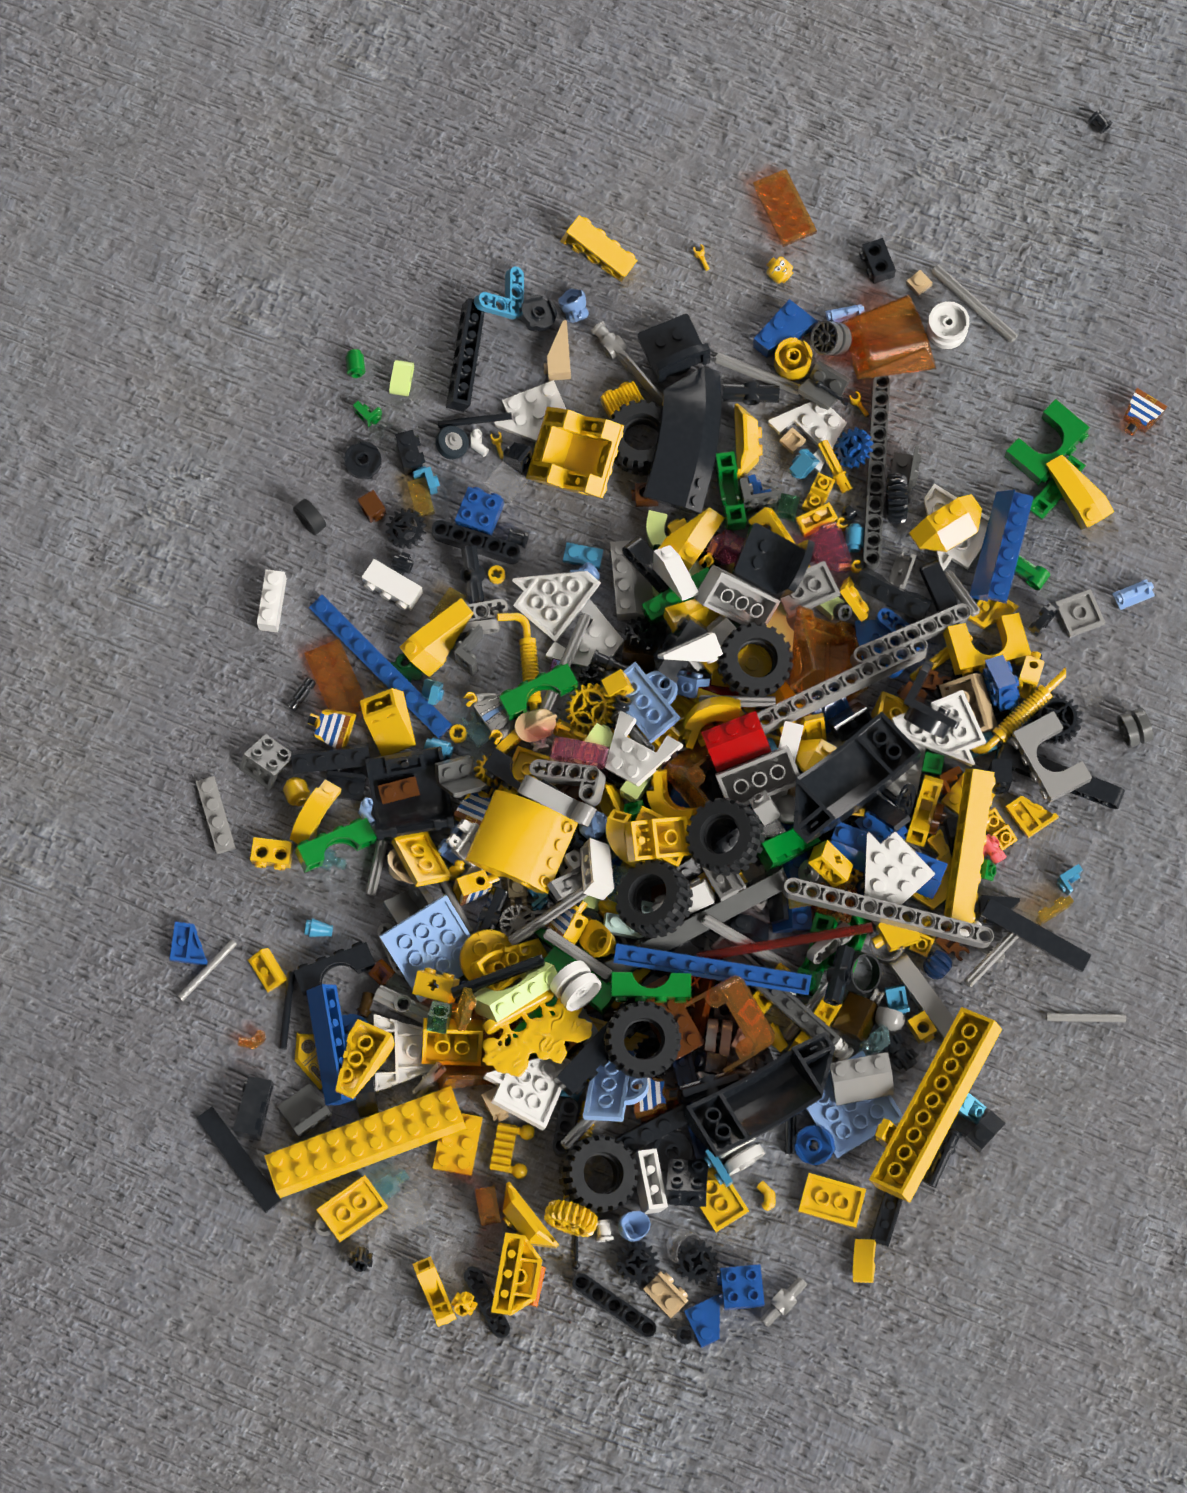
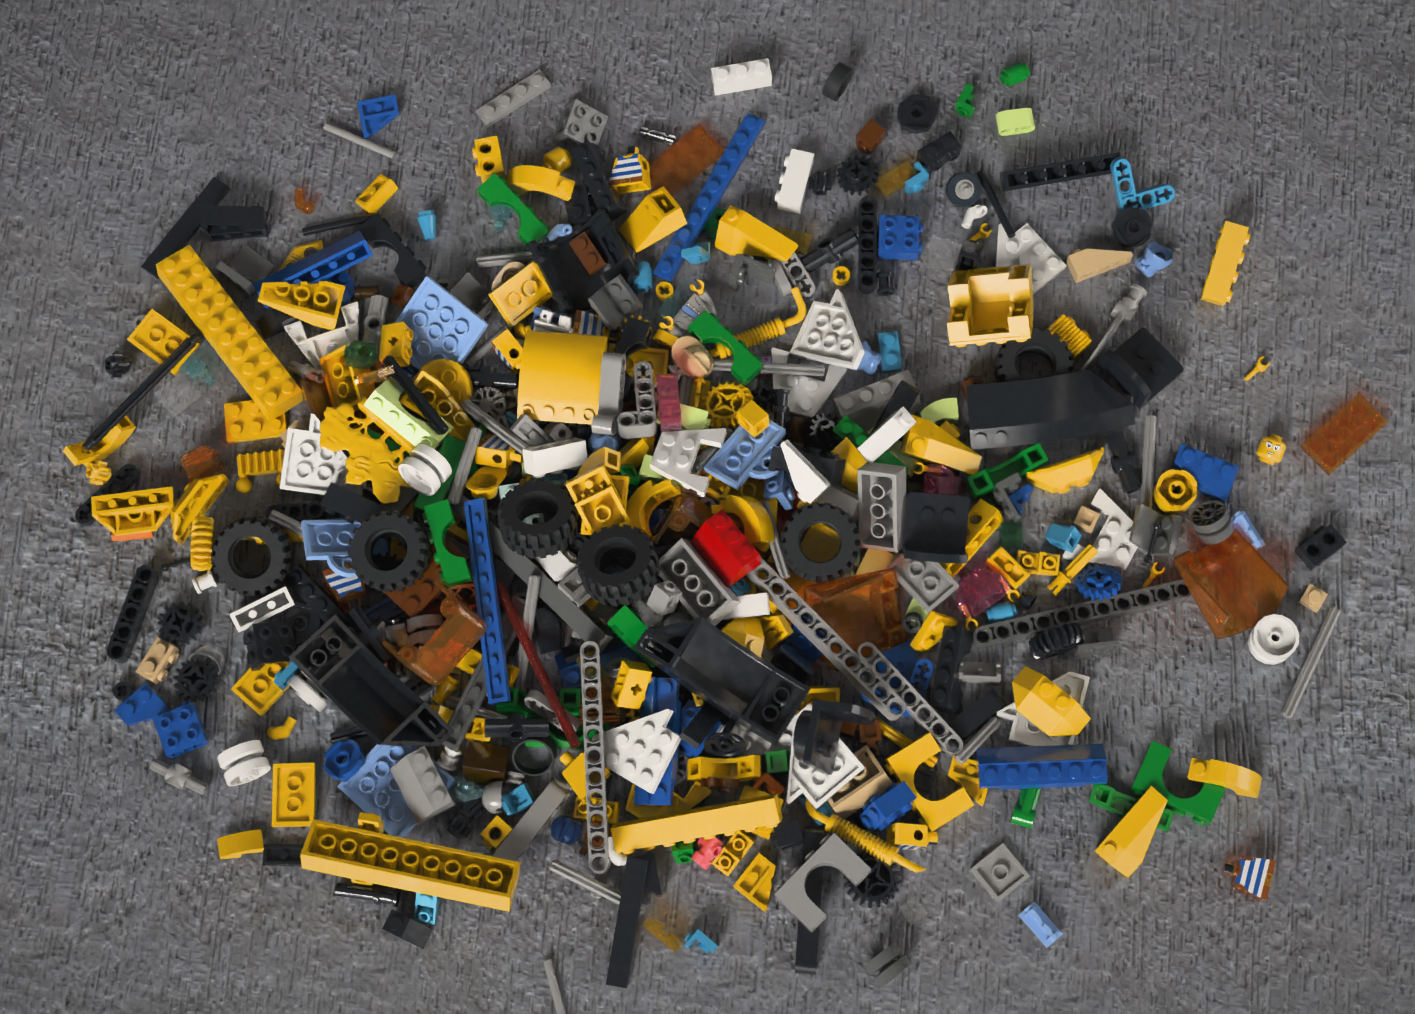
camera: 75 degrees right, 0 degrees up
black bush [612,695,632,712] -> none
medium blue hair [618,1211,651,1242] -> none
black plate [1028,602,1059,637] -> none
none -> black piece [82,333,200,451]
none -> white wheel [217,740,271,786]
none -> yellow arch [1187,758,1262,798]

